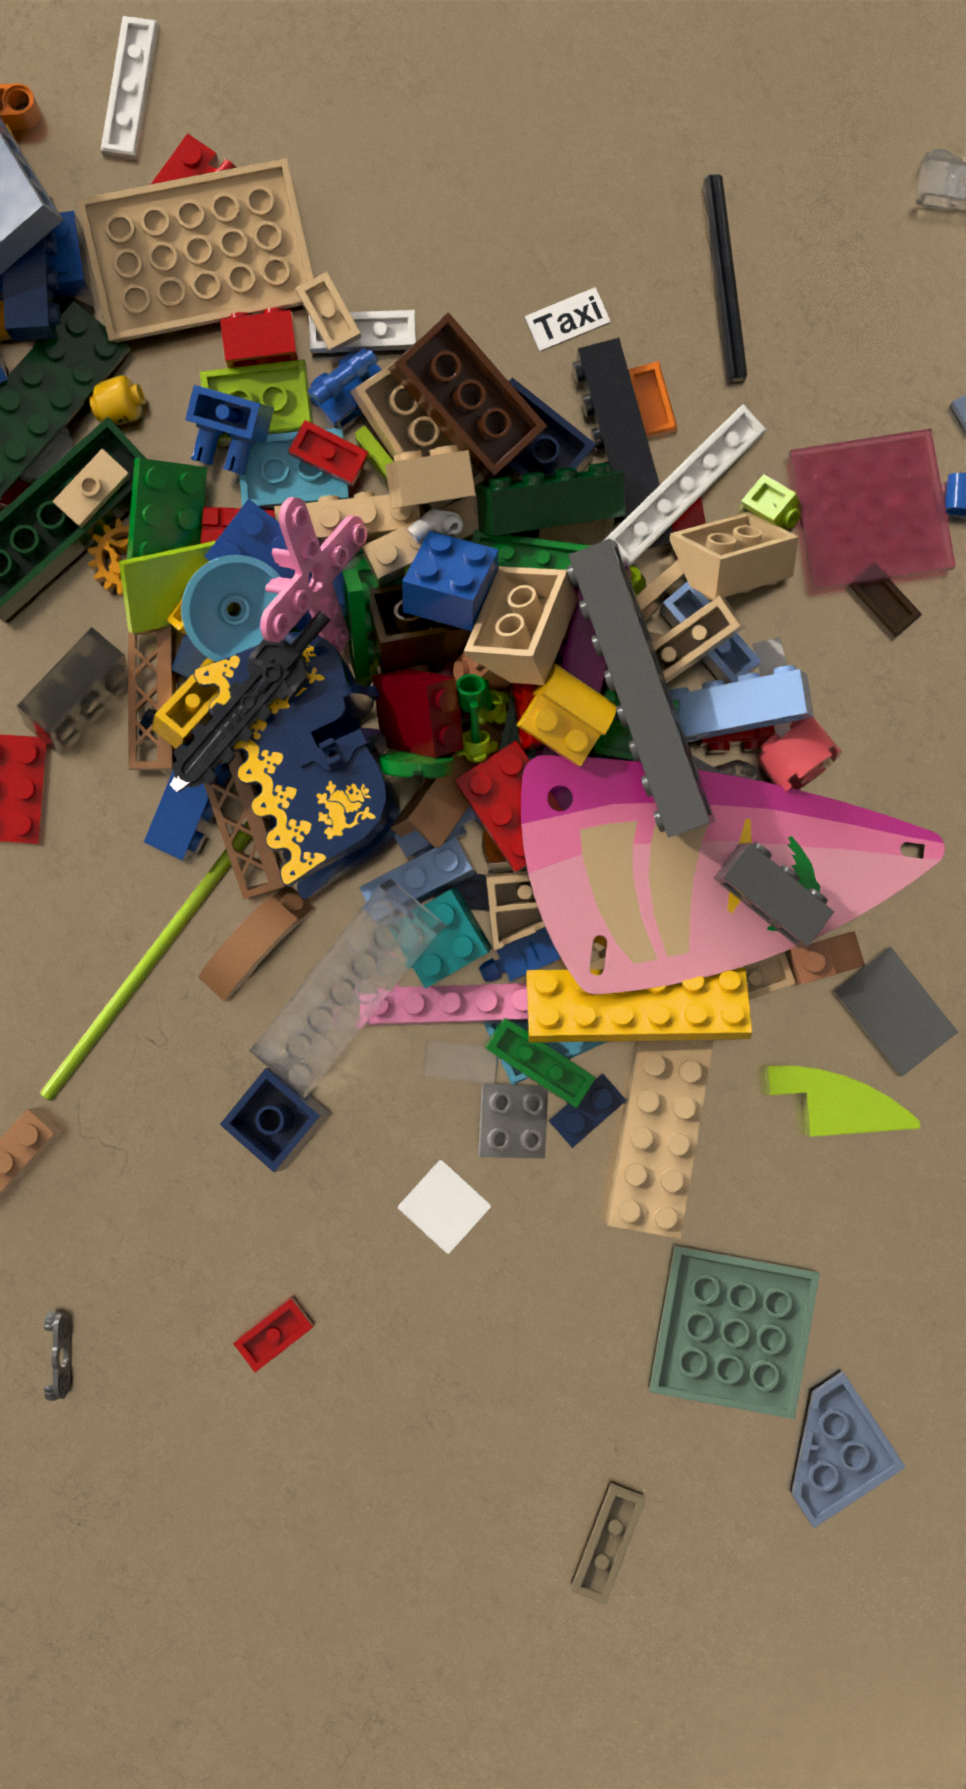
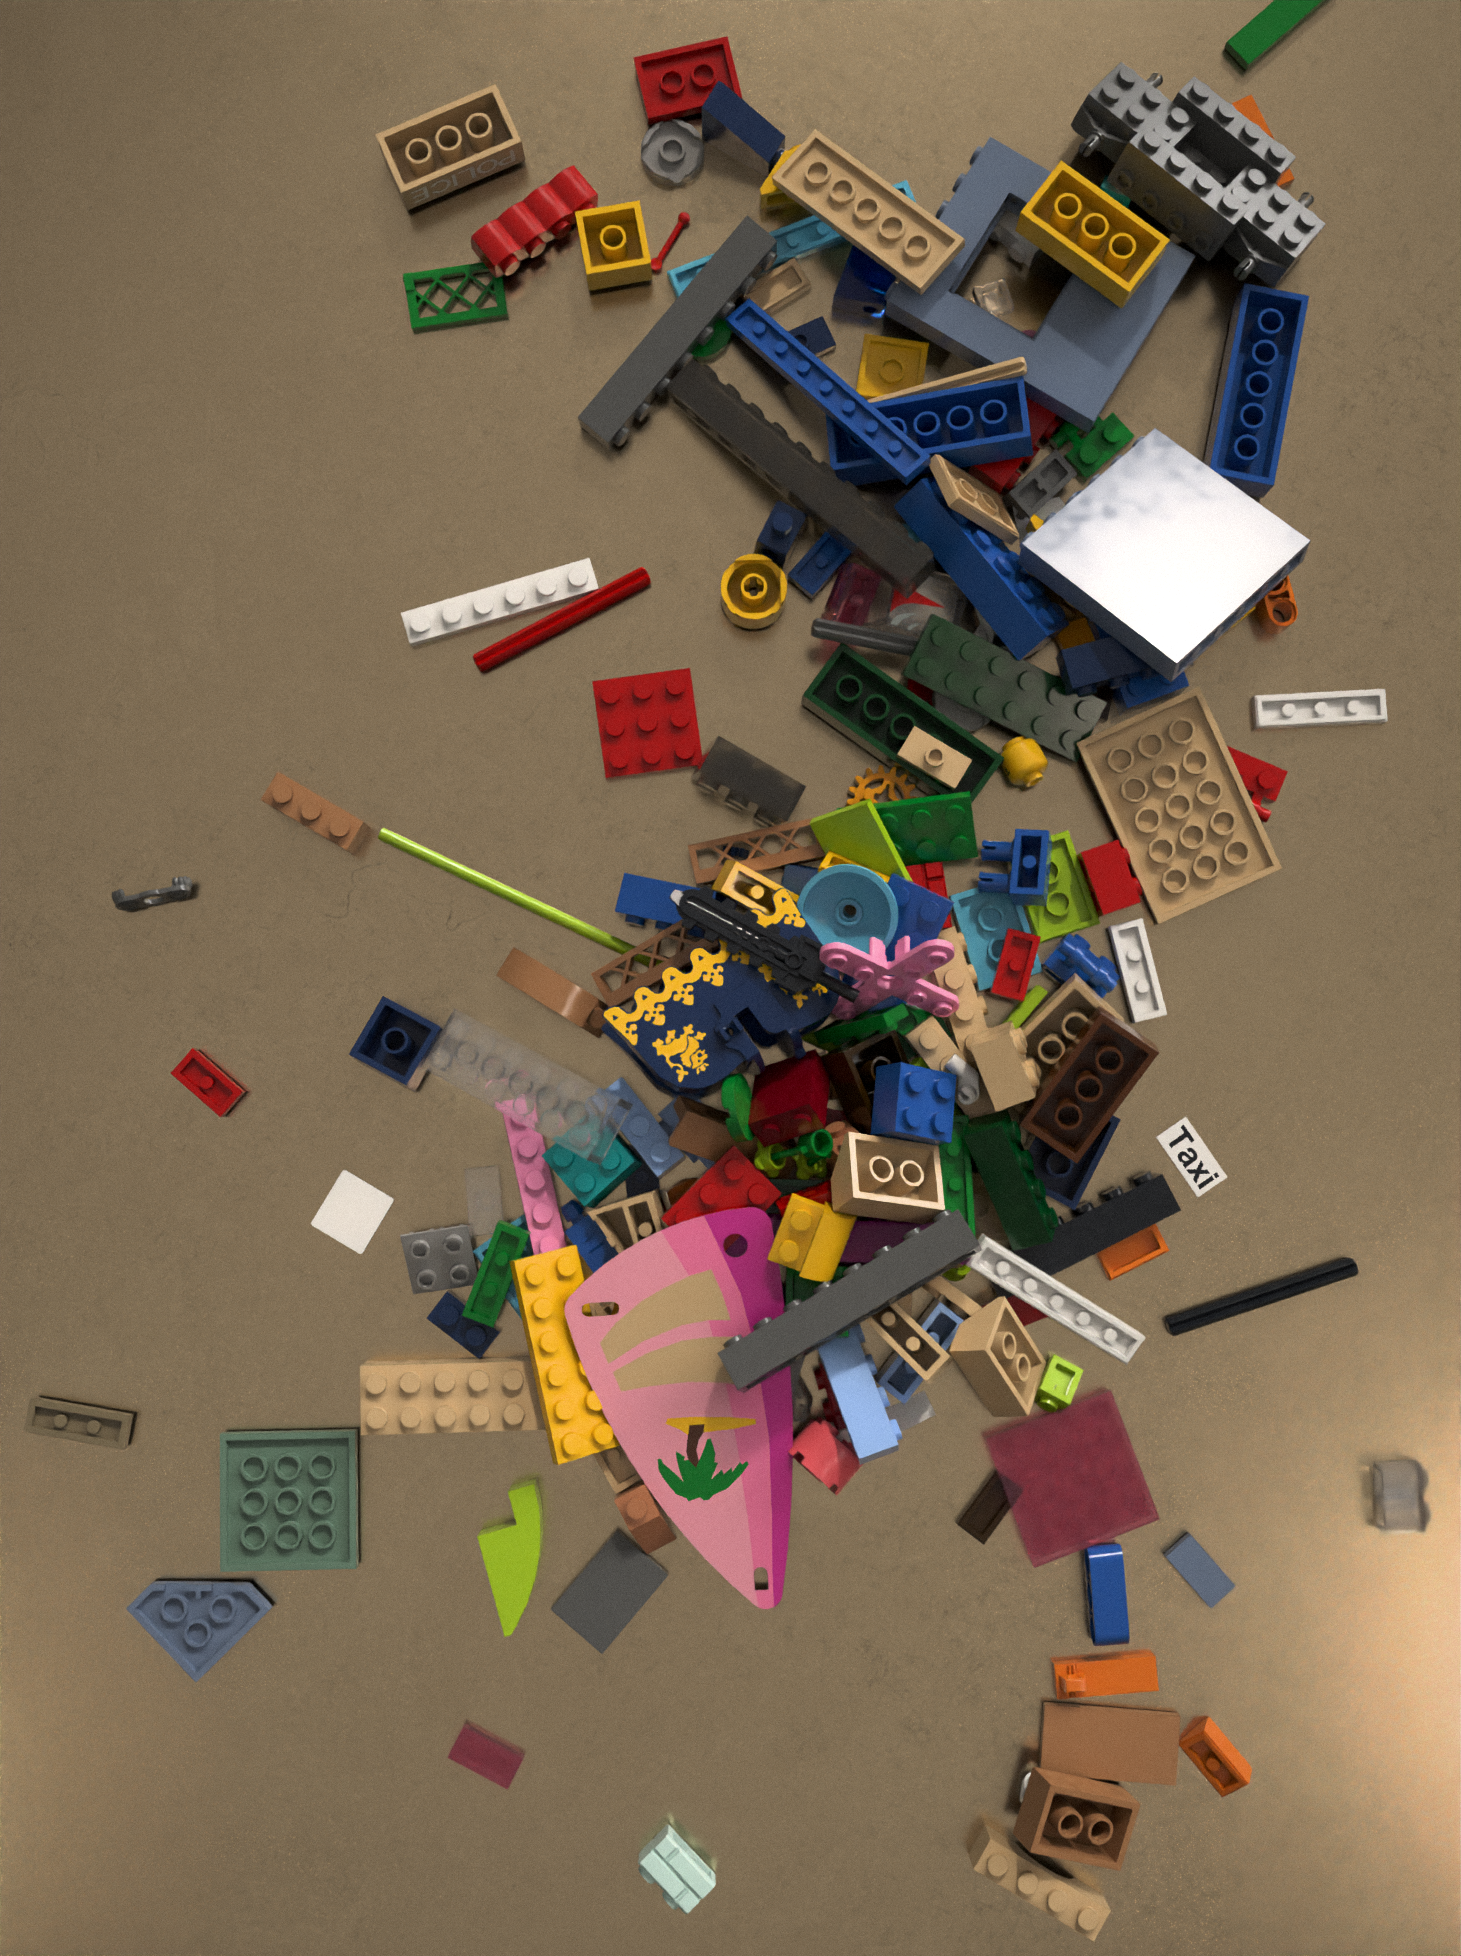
camera: 70 degrees right, 0 degrees up
tan plate [296,272,362,354] -> none
dark grey brick [713,842,834,947] -> none

